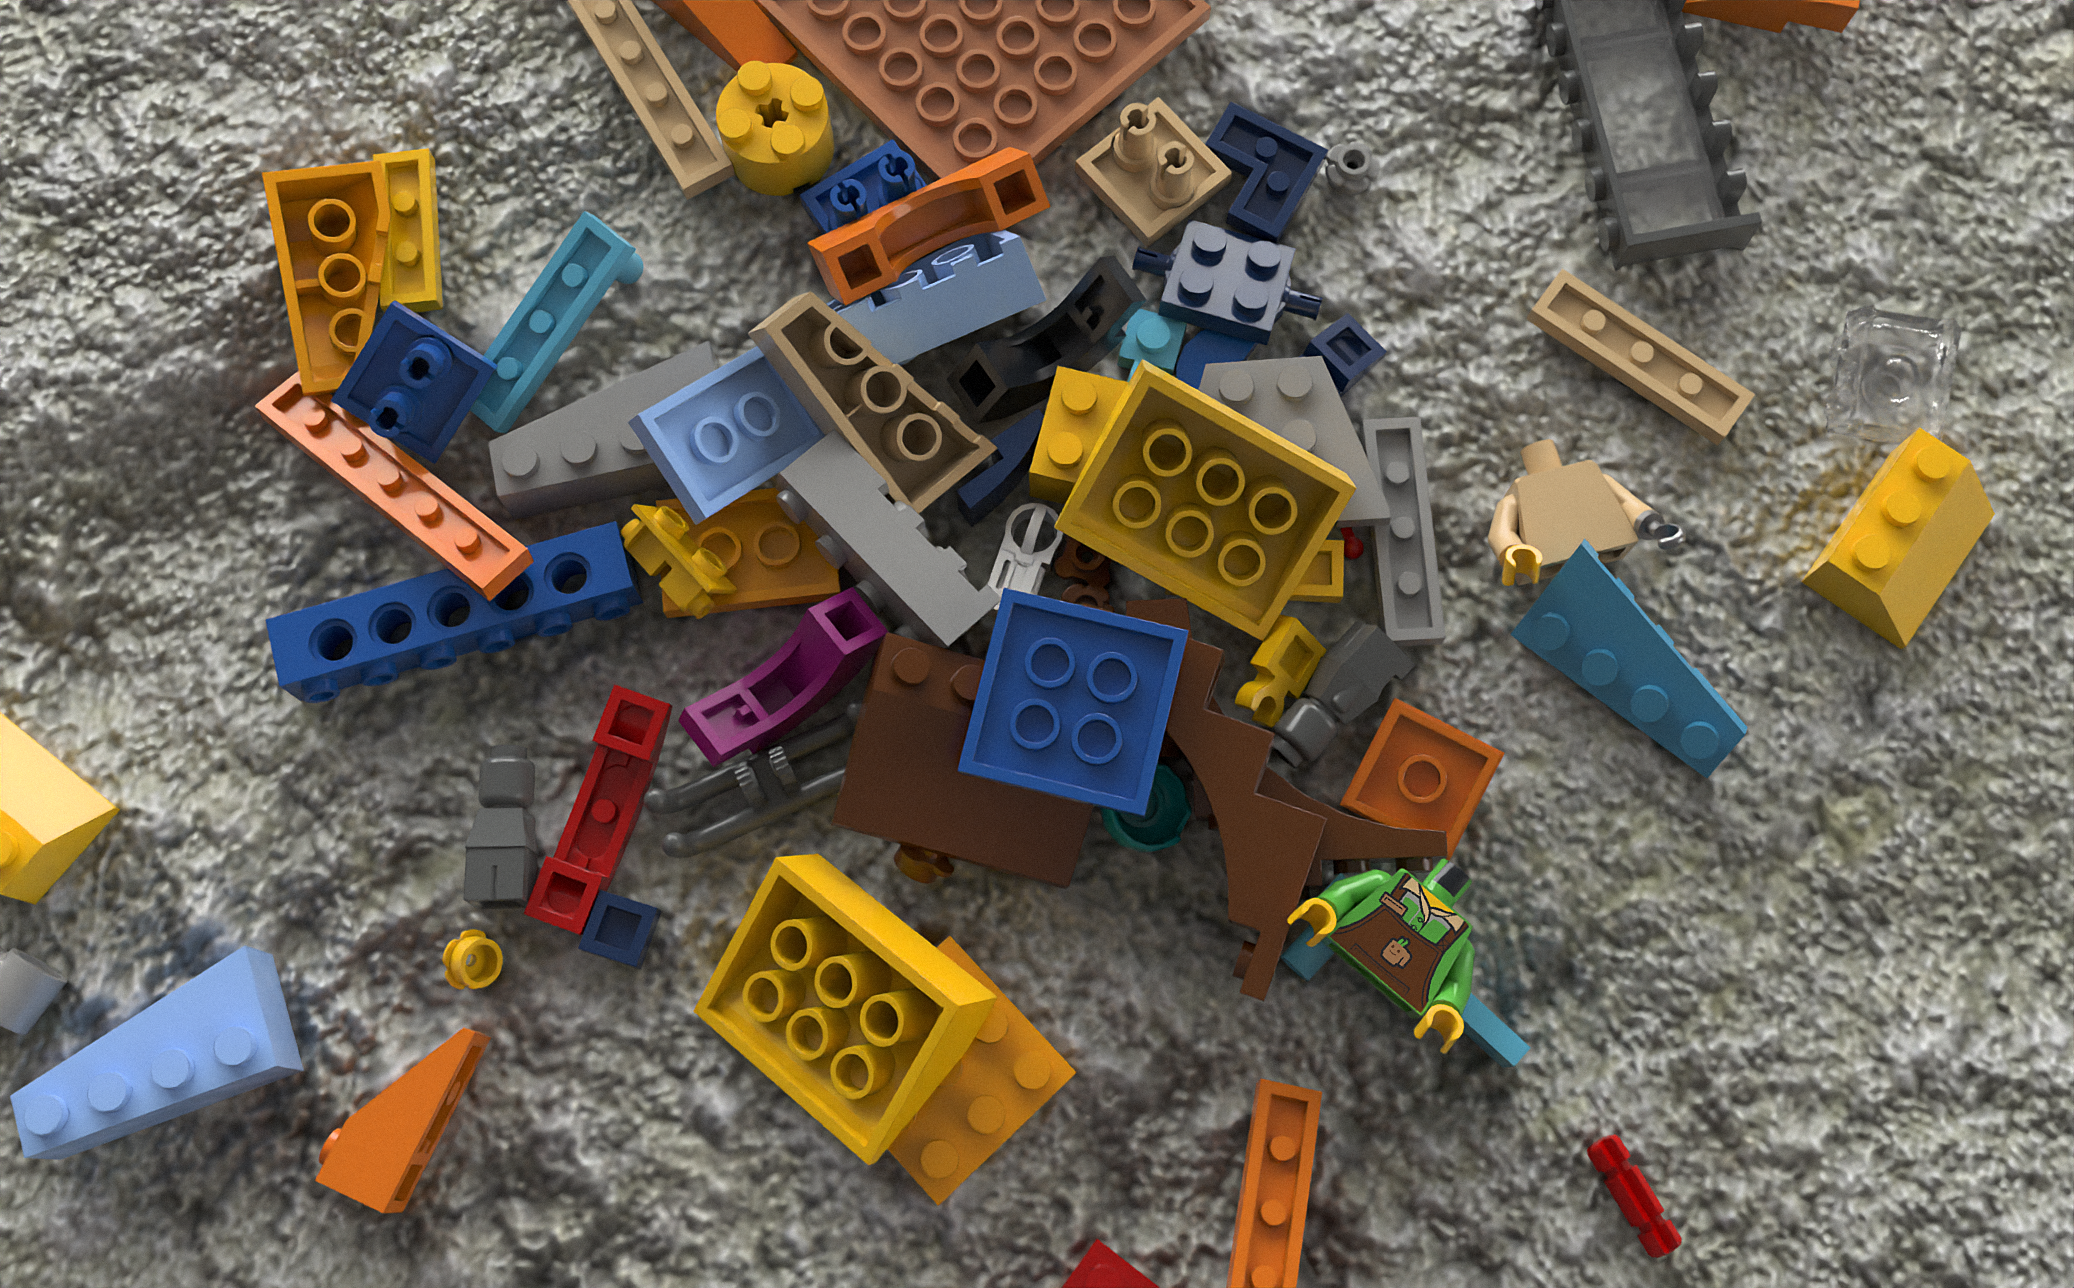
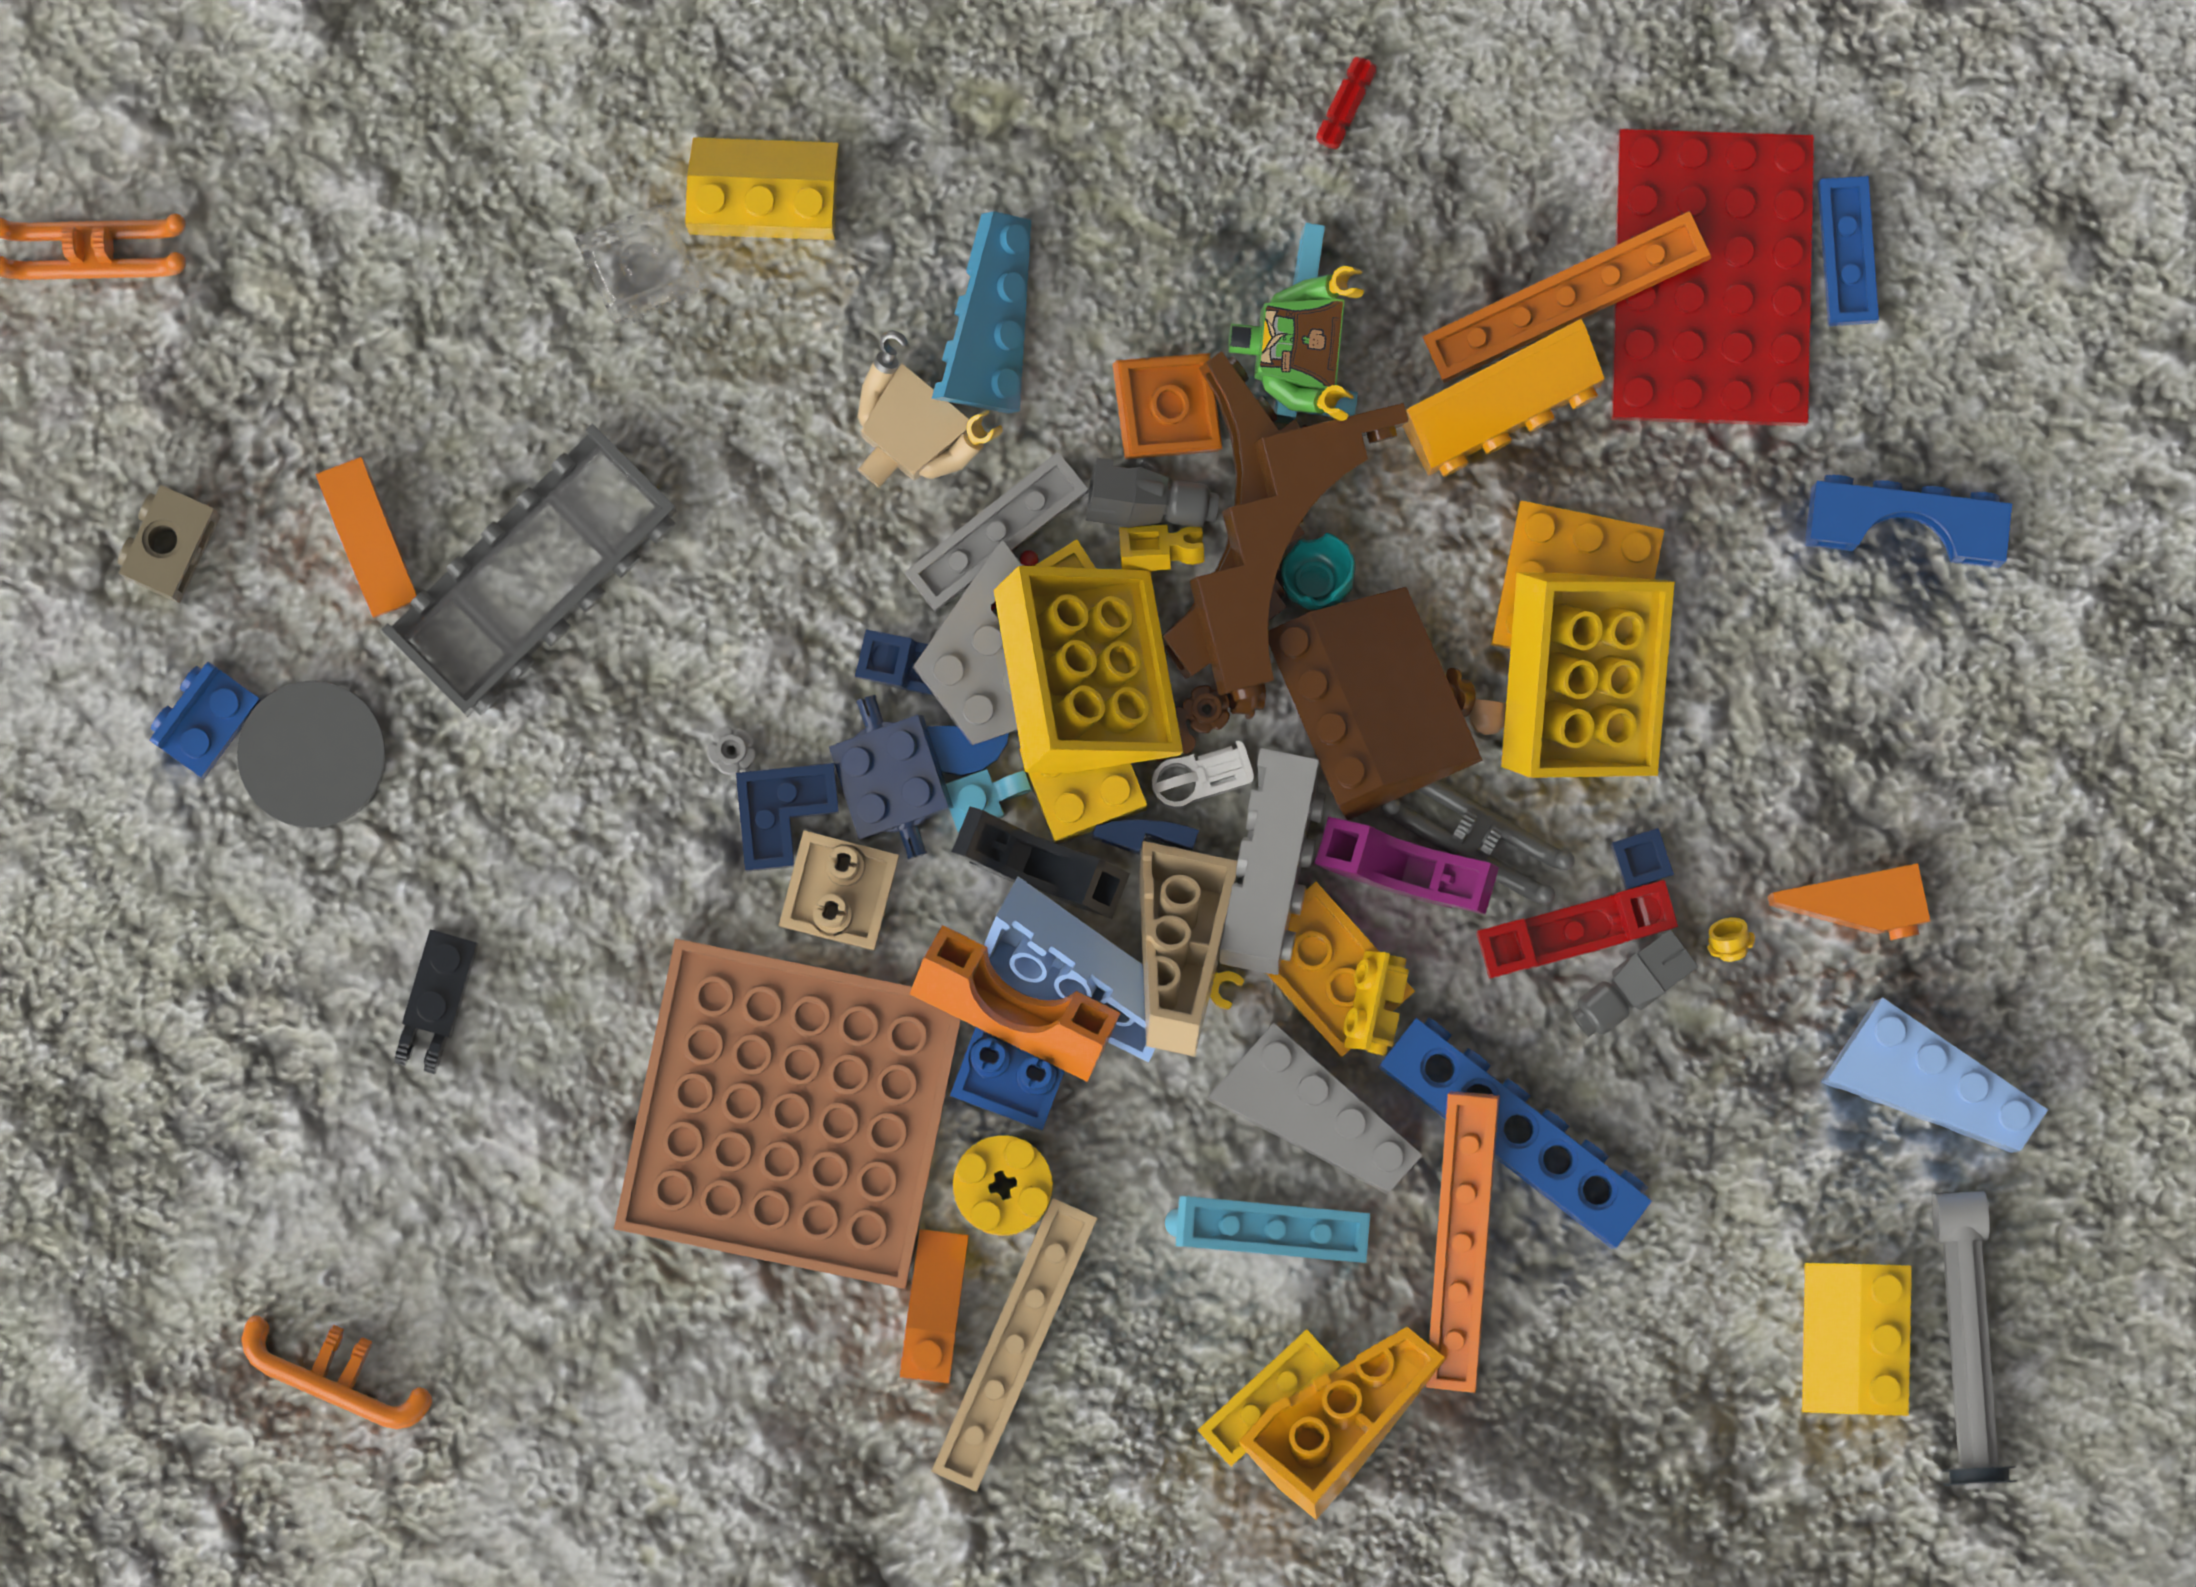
camera: 125 degrees left, 10 degrees up
blue plate [331,301,498,464] -> none
light blue plate [628,346,825,525] -> none
blue plate [957,588,1189,818] -> none
tan plate [1526,268,1755,446] -> none
none -> light orange slope [1402,319,1605,477]
none -> medium nougat hinge [1469,699,1506,735]

